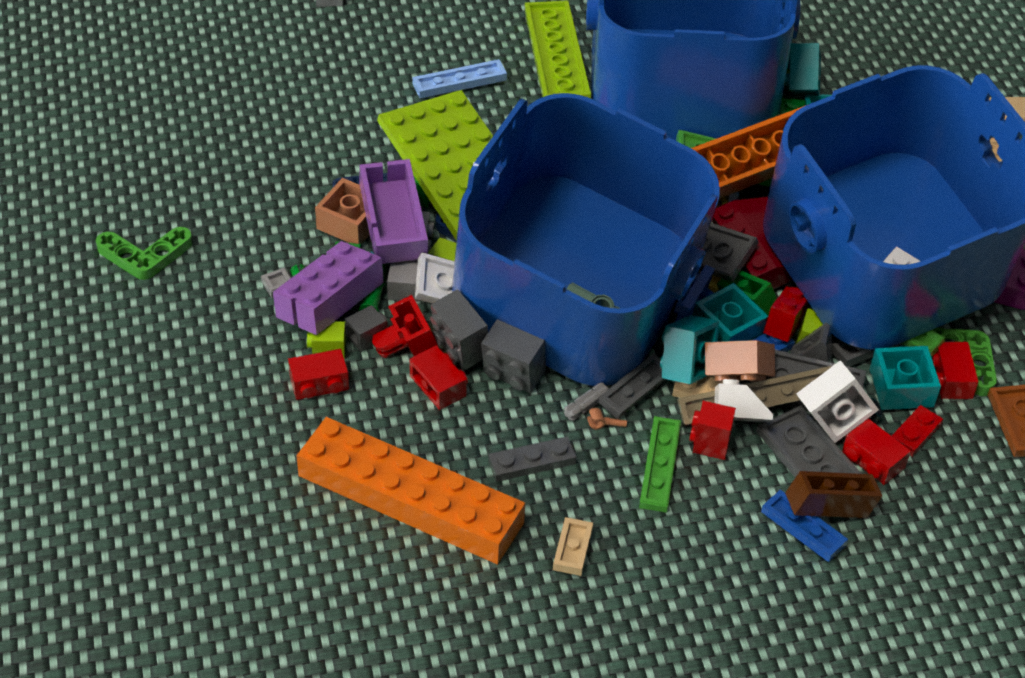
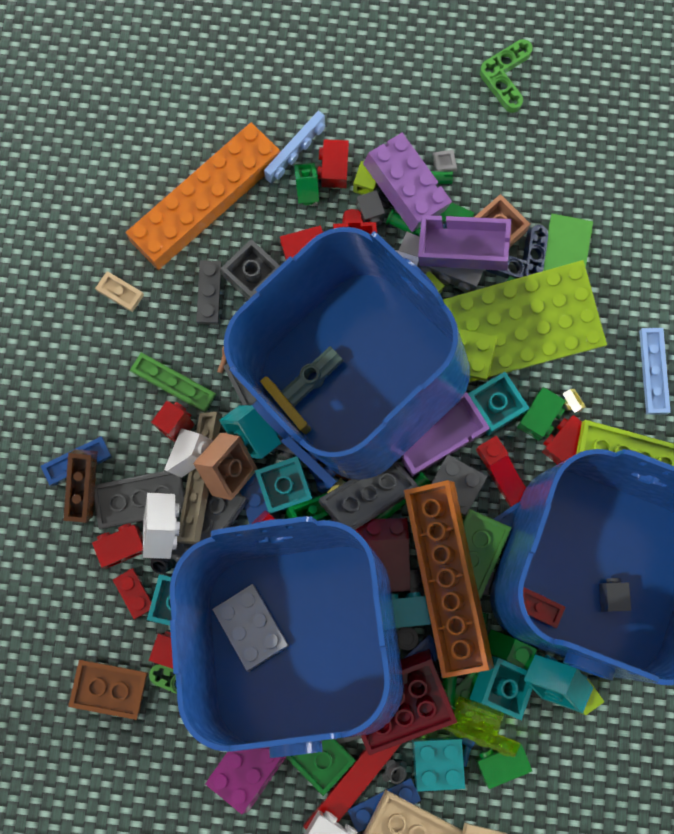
camera: 110 degrees right, 30 degrees up
none -> dark grey brick [220,239,280,300]
none -> light blue plate [264,110,325,184]
none -> green slope [294,163,319,205]
none -> bright green tile [543,214,593,271]

